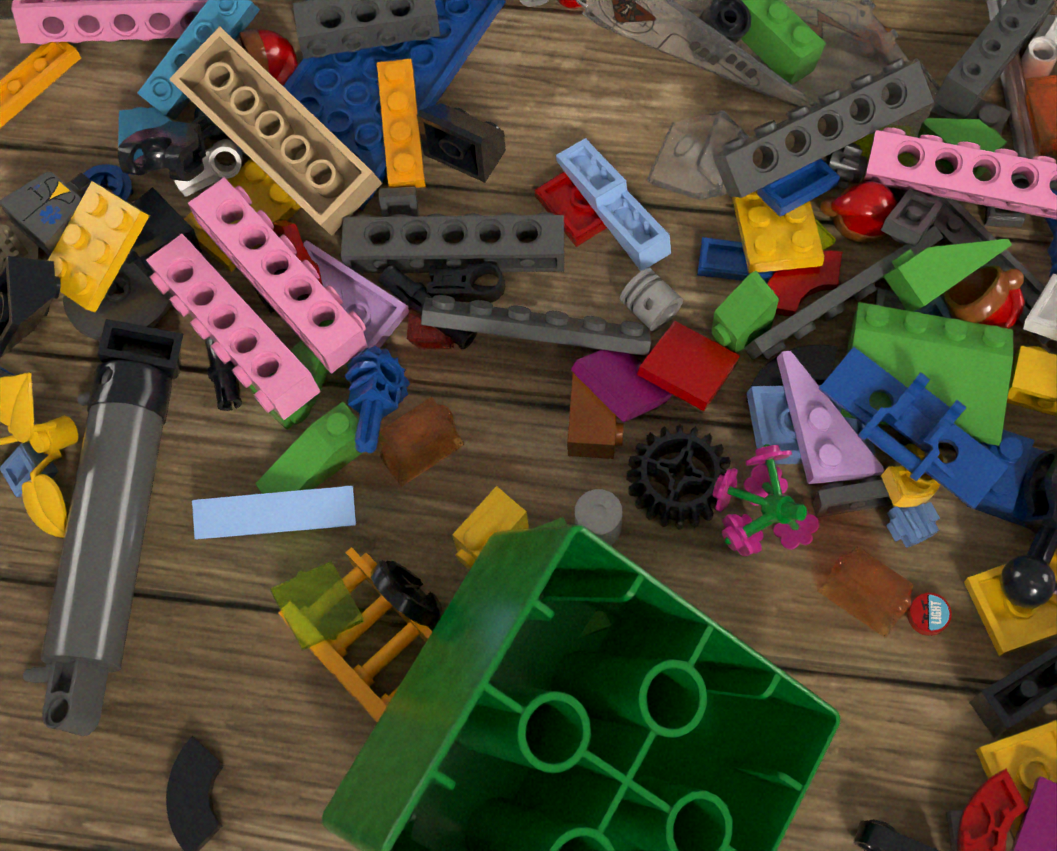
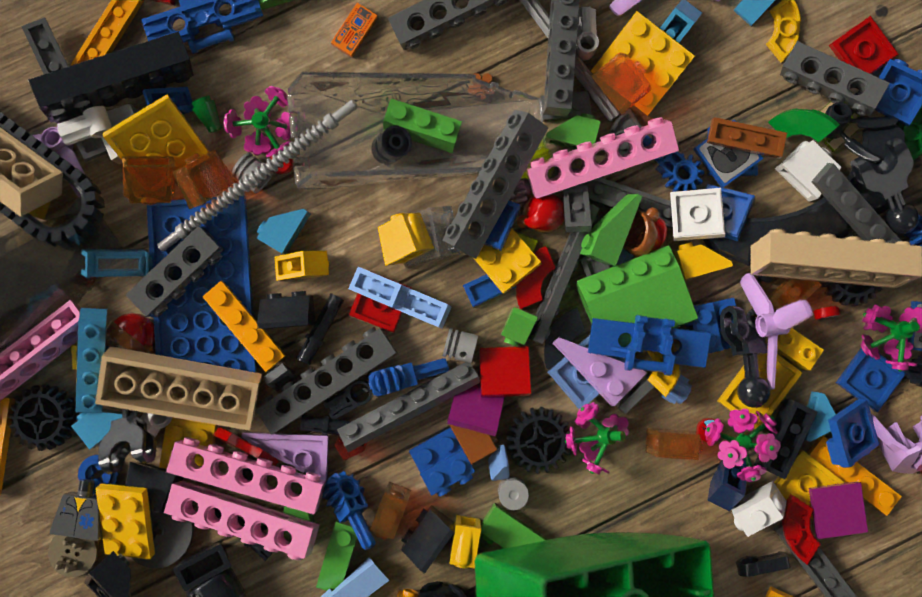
camera: 40 degrees left, 20 degrees up
none -> black gear [8,384,77,451]
none -> dark azure slope [257,209,311,255]
none -> yellow slope [274,251,329,281]
none -> black pin [296,293,345,365]
none -> blue gear [368,358,449,396]
none -> yellow torso [378,213,434,266]
none -> black slope [401,505,455,574]
none -> blue plate [409,427,475,497]
none -> medium blue slope [488,445,510,481]
none -> dark pink plant [705,409,780,482]
none -> dark blue slope [707,459,747,511]
none -> white torso [731,481,787,537]

